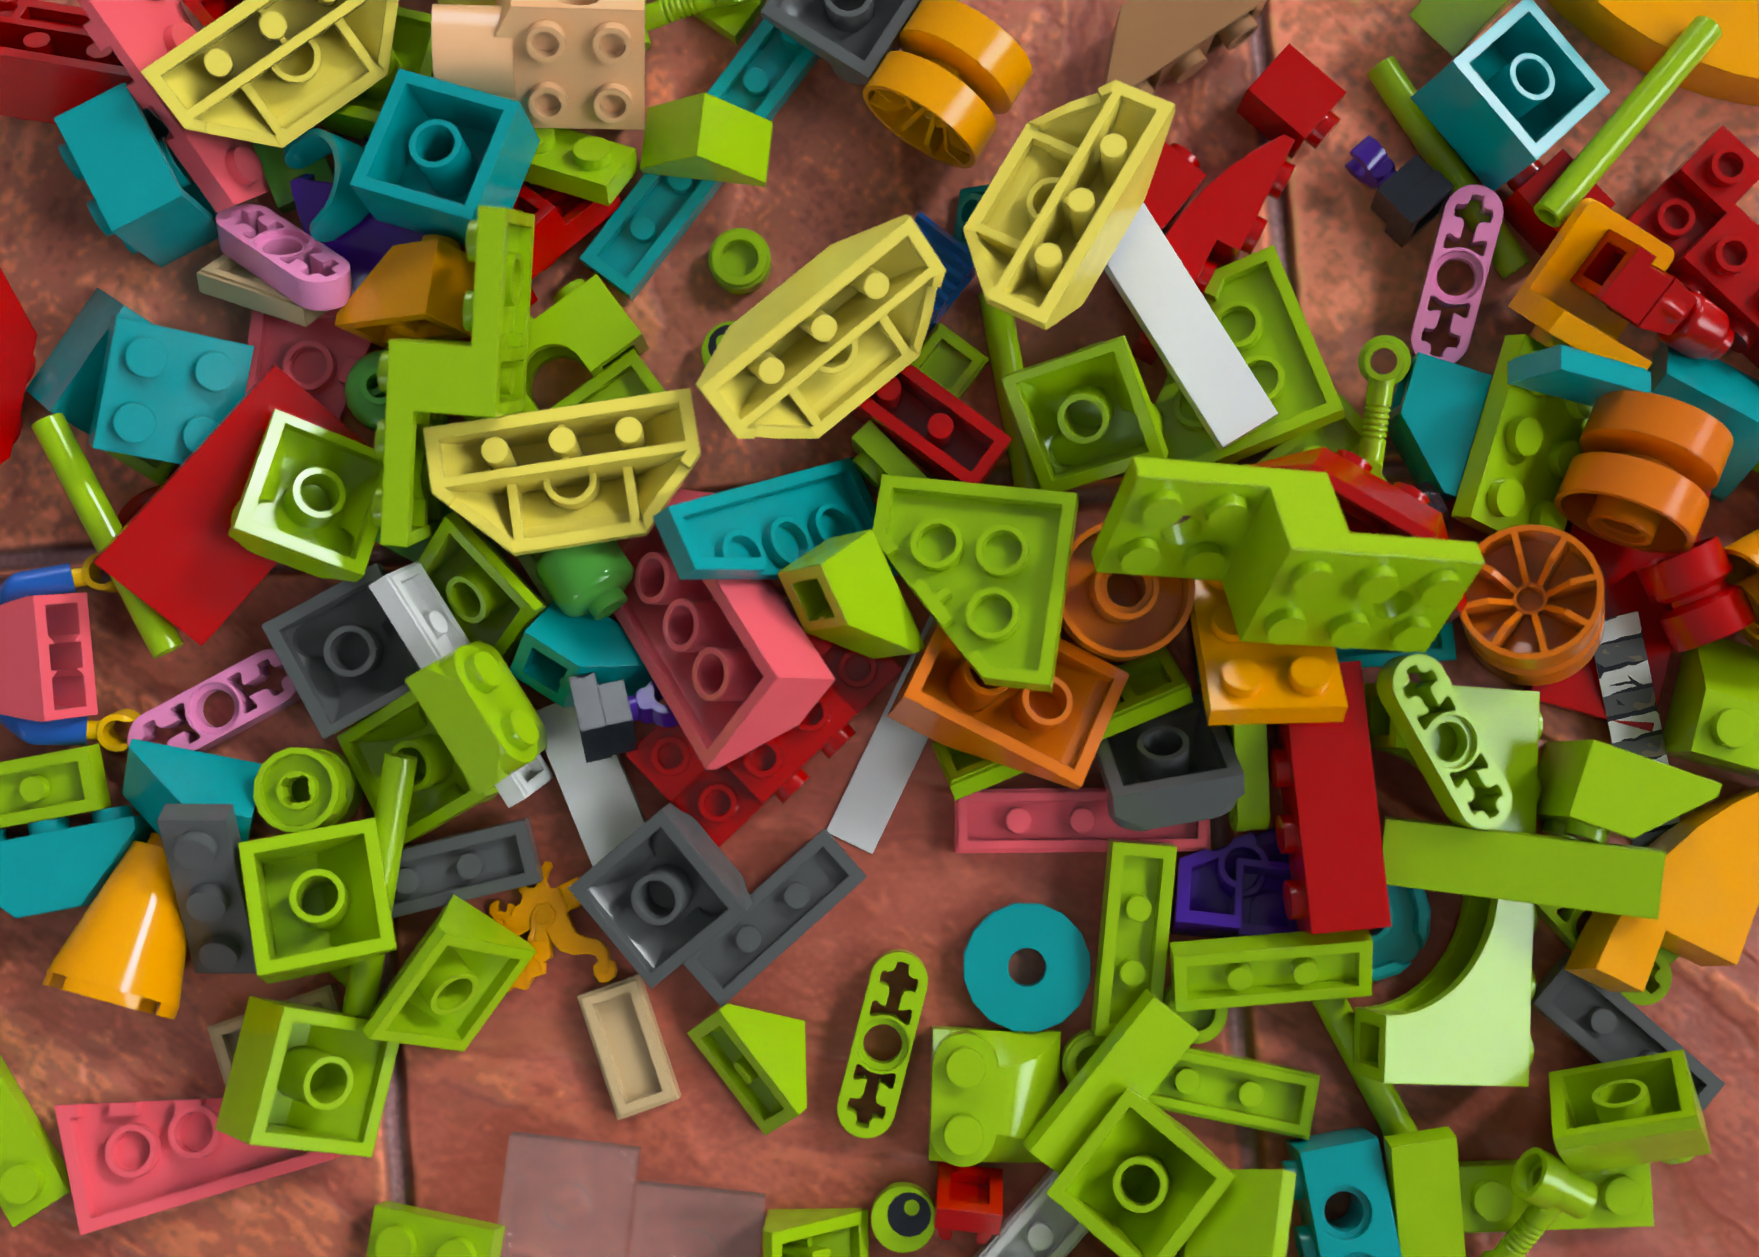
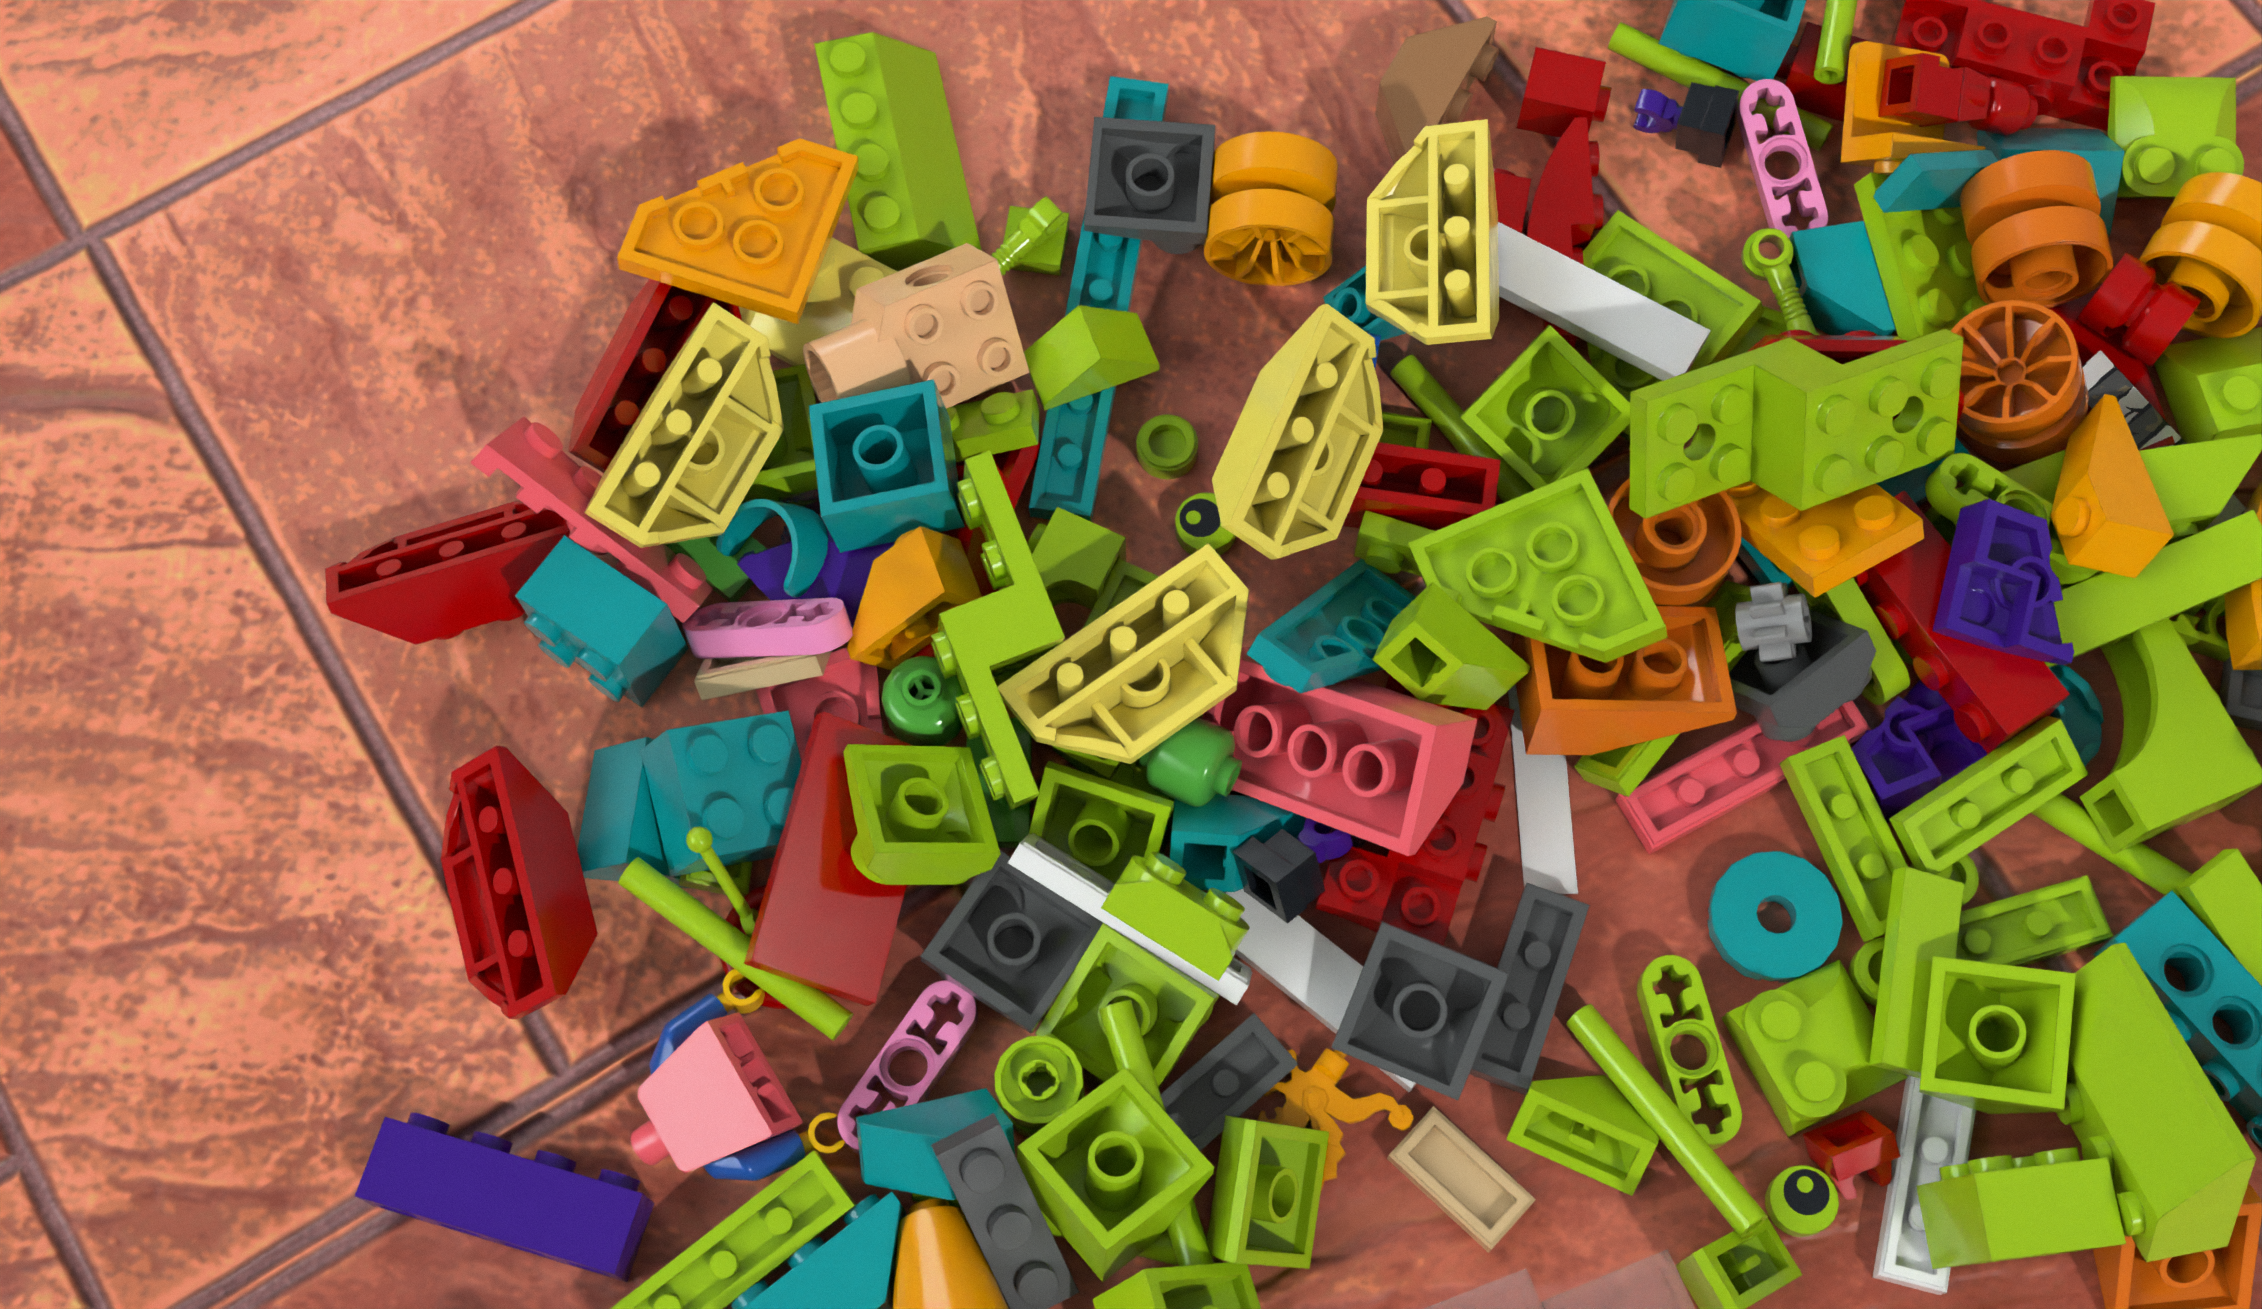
camera: 25 degrees left, 15 degrees down
none -> lime hinge [686,826,758,938]
none -> lime piece [1566,1004,1768,1238]
none -> light grey gear [1735,582,1812,662]
none -> dark purple slope [1932,499,2074,665]
none -> light orange slope [2050,394,2174,578]

